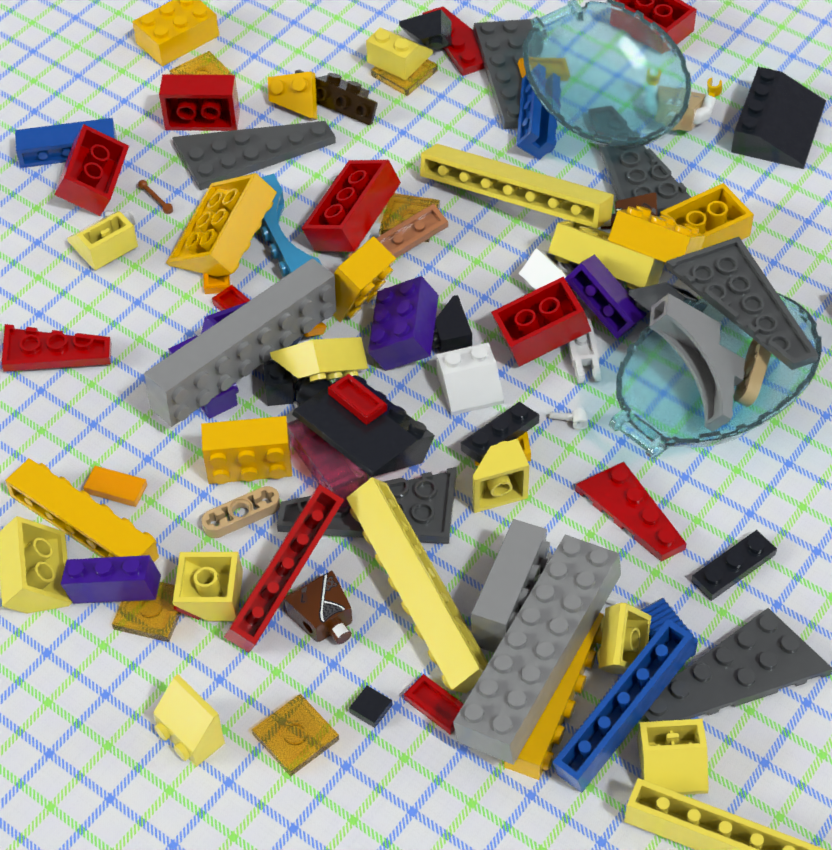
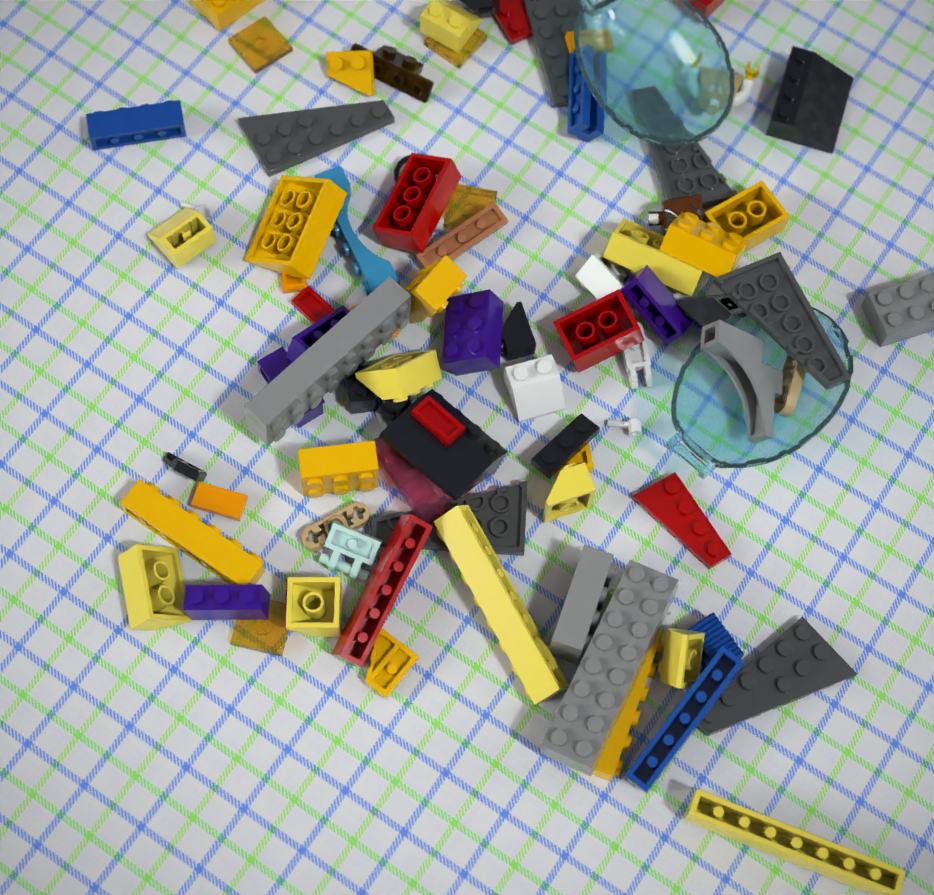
camera: 10 degrees left, 15 degrees up
red wing [1,324,112,372] -> none
red brick [54,124,129,216] -> none
dark orange hinge [138,180,173,214] -> none
light yellow slope [153,674,225,767] -> none
red brick [159,74,240,131] -> none
clear yellow tile [252,694,339,777] -> none
reddish brown torso [284,570,353,644] -> none
black tile [349,685,392,728] -> none
red tile [403,674,464,735] -> none
light yellow brick [420,144,614,229] -> none
light yellow slope [637,719,709,795] -> none
black plate [691,530,777,601] -> none
none -> black tile [163,452,207,482]
none -> light aqua plate [319,521,382,581]
none -> yellow wing [365,628,419,699]

